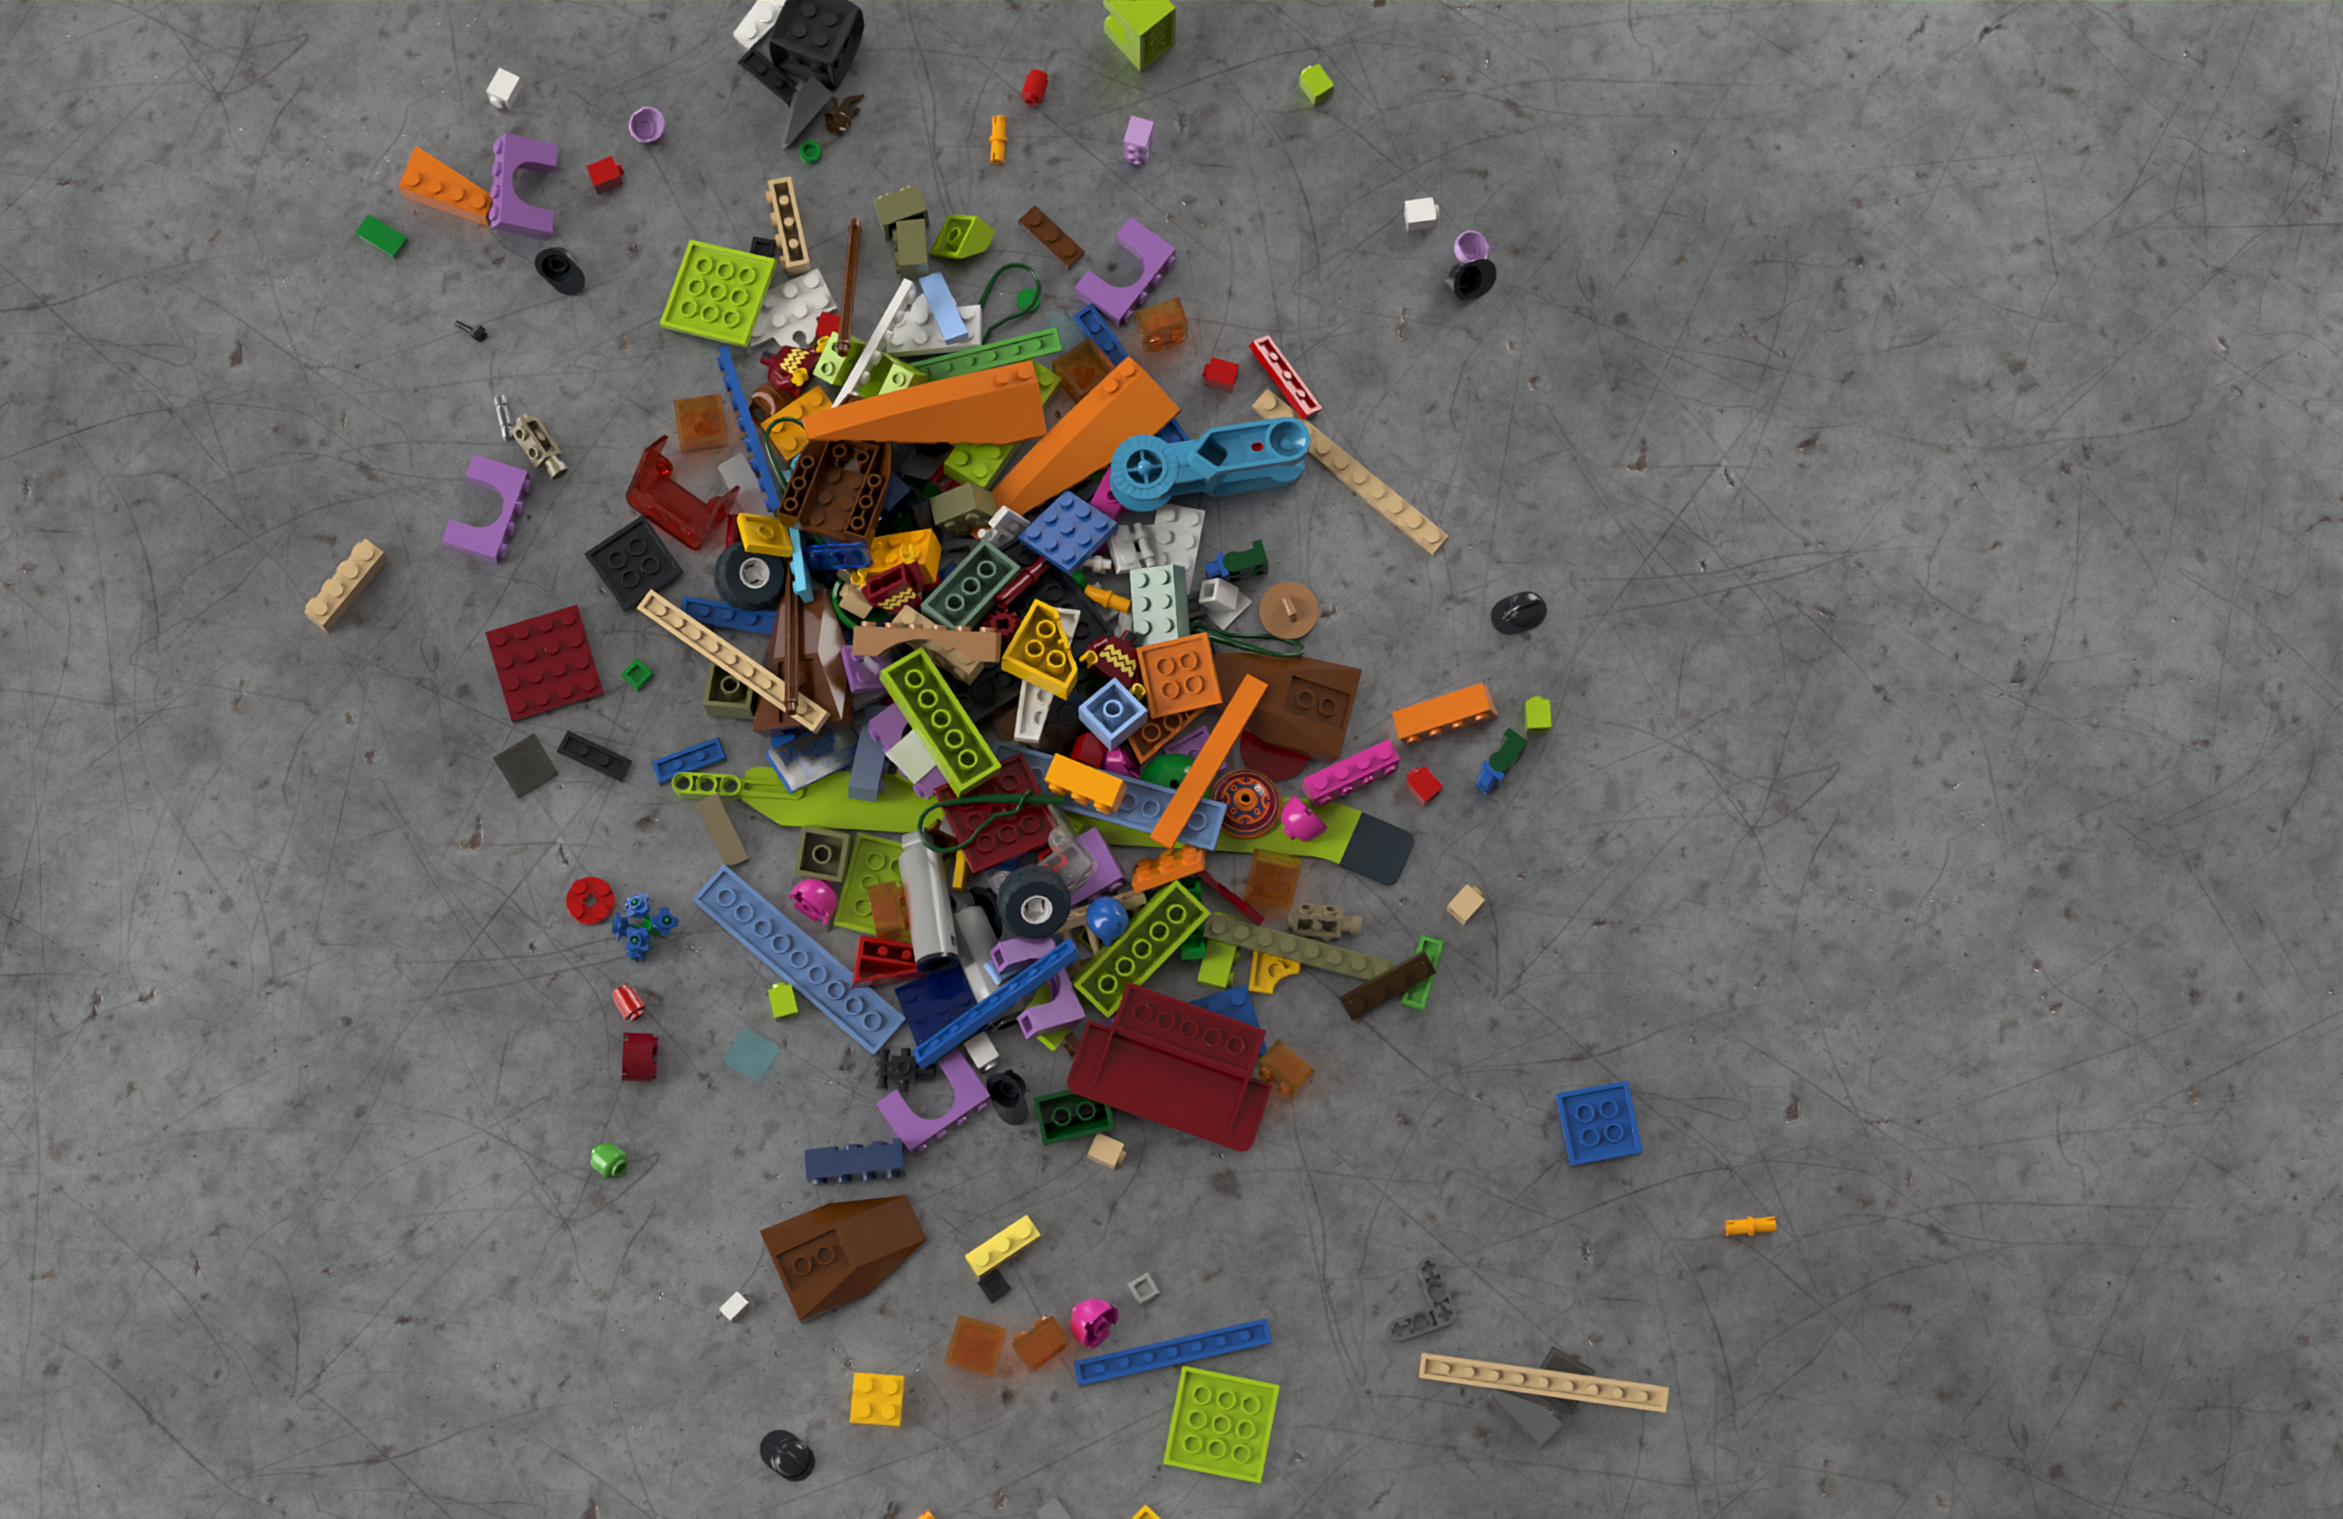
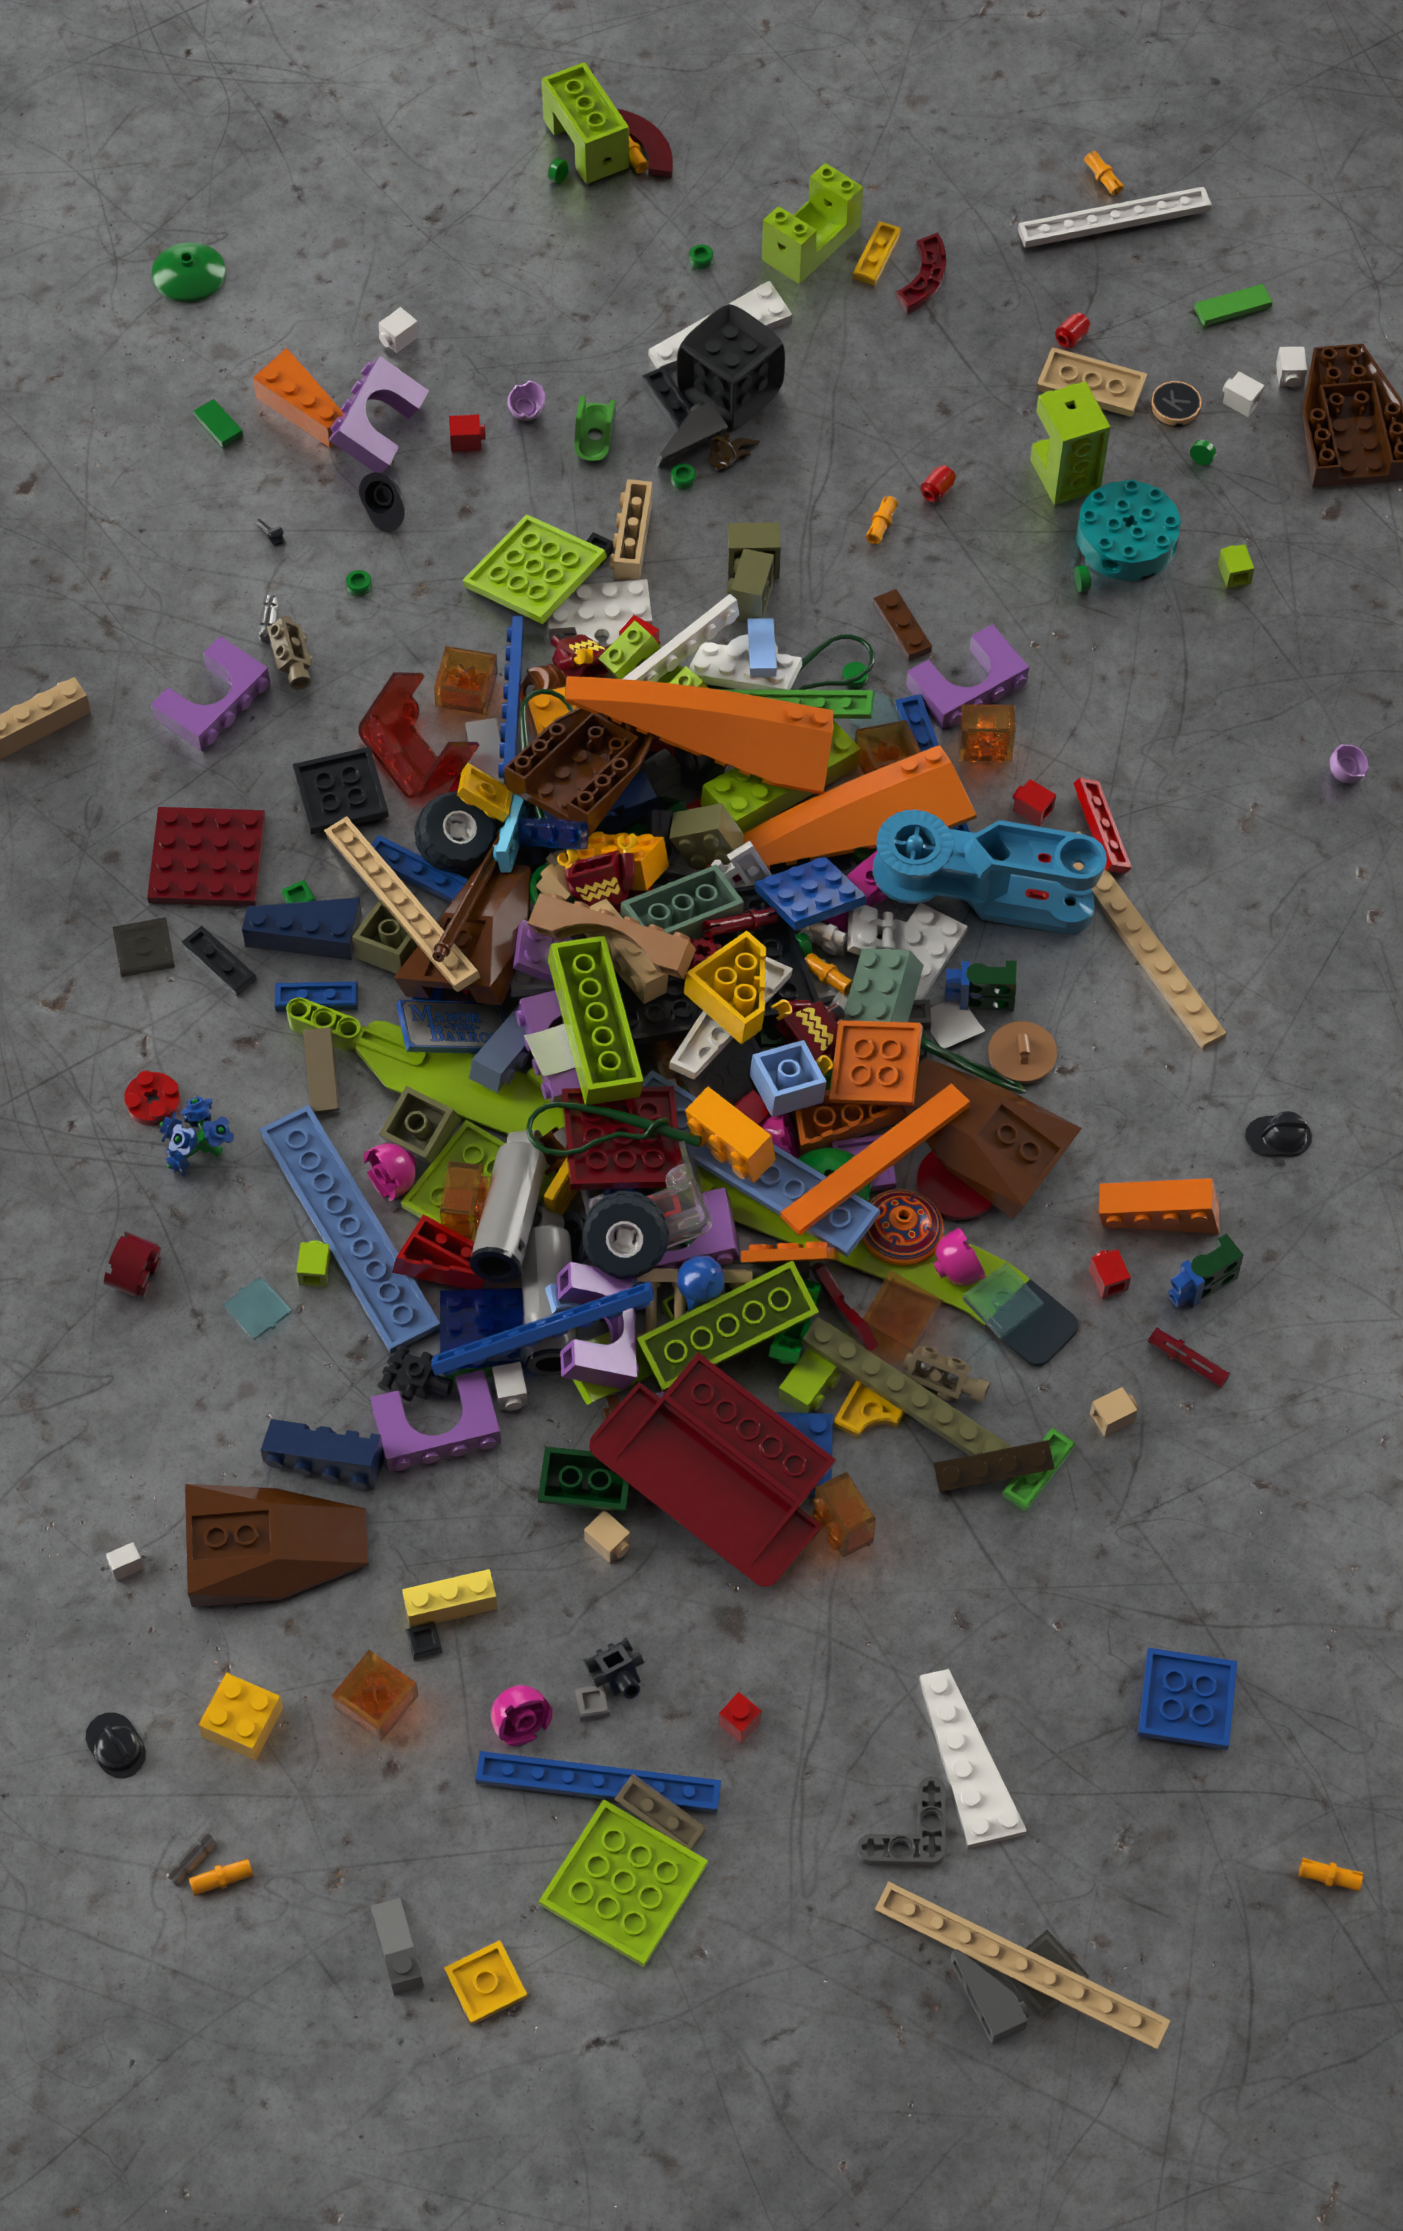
camera: 20 degrees right, 15 degrees down
bright green head [591,1142,628,1179] -> none
brick [612,983,646,1021] -> none
reddish brown piece [836,218,862,357] -> none
lime slope [929,214,996,259] -> none
black piece [986,1069,1028,1125] -> none
clear orange brick [1012,1315,1070,1373] -> none
lavender brick [1123,116,1154,164] -> none
white brick [1199,578,1239,613] -> none
dark pink brick [1302,739,1400,808] -> none
white brick [1404,197,1440,231] -> none
black piece [1444,259,1497,300] -> none
lime brick [1524,696,1552,734] -> none
none -> green dish [152,242,226,302]
none -> dark blue wedge [242,897,362,960]
none -> green tile [346,570,372,596]
none -> bright green piece [574,395,616,461]
none -> black piece [583,1637,645,1699]
none -> dark tan tile [614,1773,707,1850]
none -> red brick [718,1691,762,1744]
none -> white wing [919,1669,1027,1849]
none -> clear light blue plate [962,1263,1044,1340]
none -> green tile [1074,565,1091,592]
none -> teal brick [1076,479,1181,581]
none -> dark red pin [1148,1327,1231,1388]

